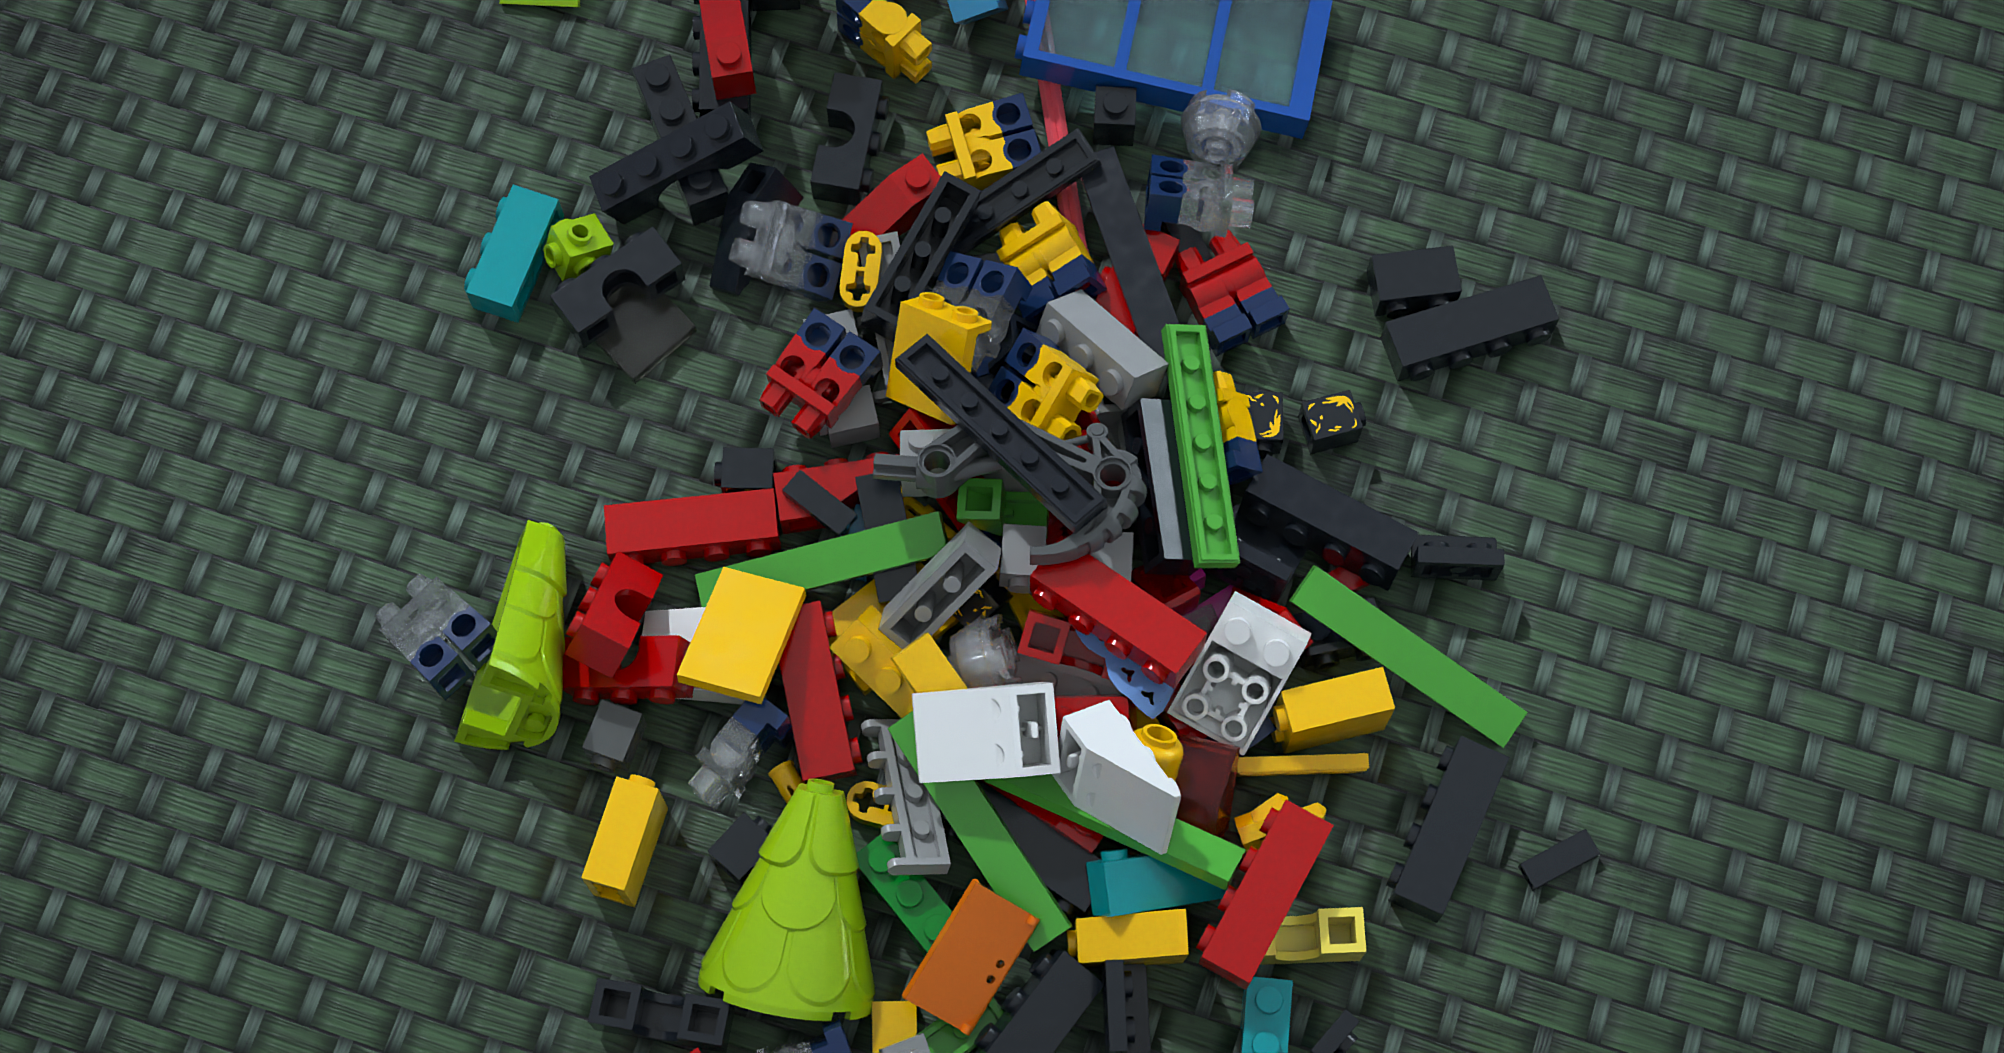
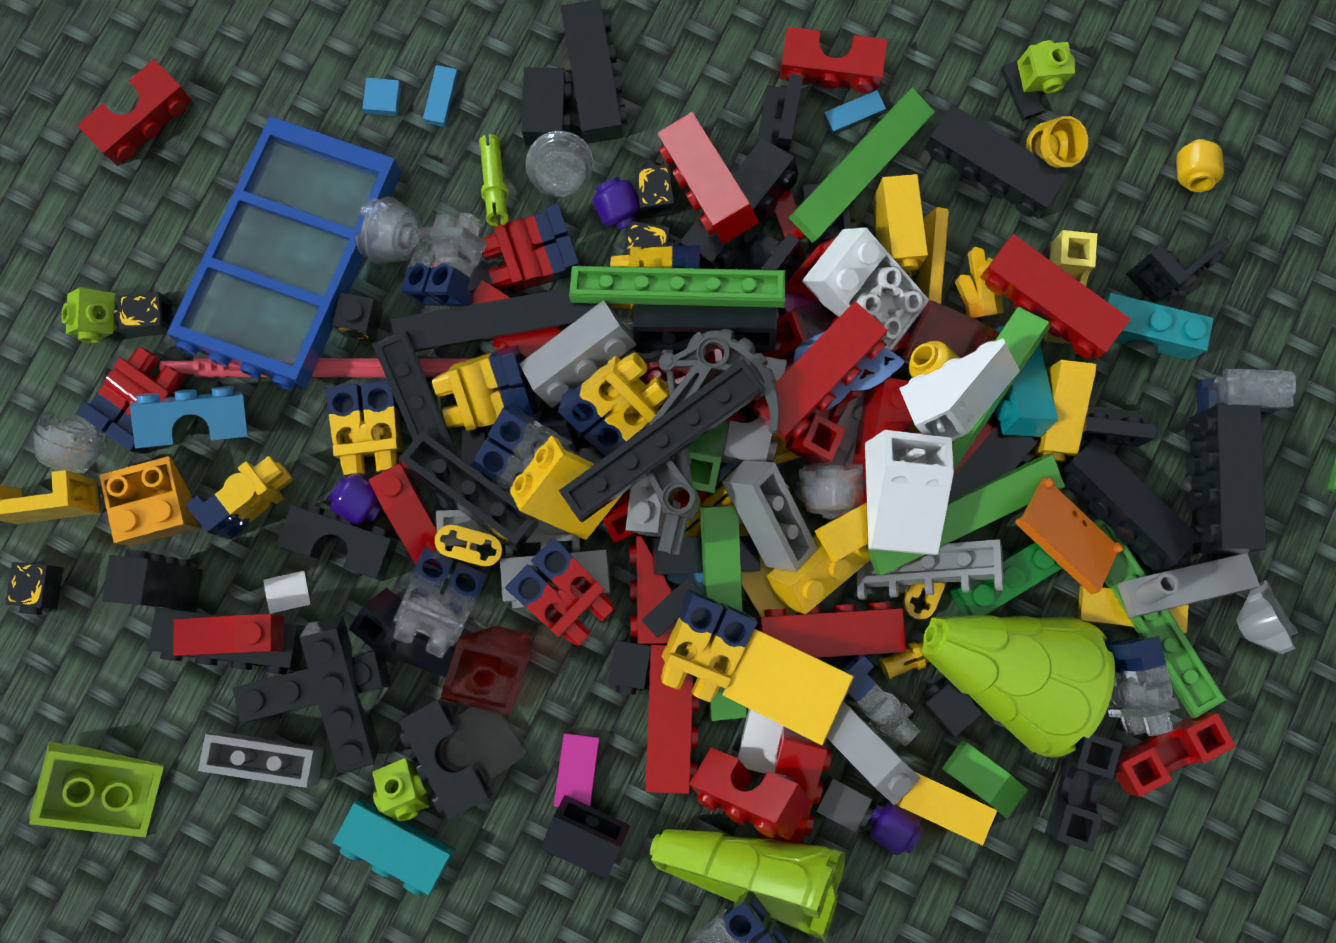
camera: 80 degrees left, 10 degrees up
none -> light grey brick [198,732,325,788]
none -> white sticker [263,571,311,614]
none -> dark purple head [328,473,382,526]
none -> dark azure tile [362,78,402,116]
none -> dark azure piece [423,65,458,127]
none -> clear red slope [440,626,531,716]
none -> lime pin [479,134,509,227]
none -> clear cone [526,131,594,198]
none -> black brick [541,795,630,879]
none -> dark pink tile [554,733,600,807]
none -> dark purple head [592,176,640,230]
none -> brick [657,112,759,244]
none -> yellow hips [661,589,757,702]
none -> red arch [780,27,887,93]
none -> dark azure piece [823,90,886,135]
none -> light grey slope [827,701,920,805]
none -> dark purple head [868,801,924,855]
none -> bright green slope [942,740,1028,819]
none -> lime brick [1017,40,1076,93]
none -> yellow helmet [1026,116,1088,169]

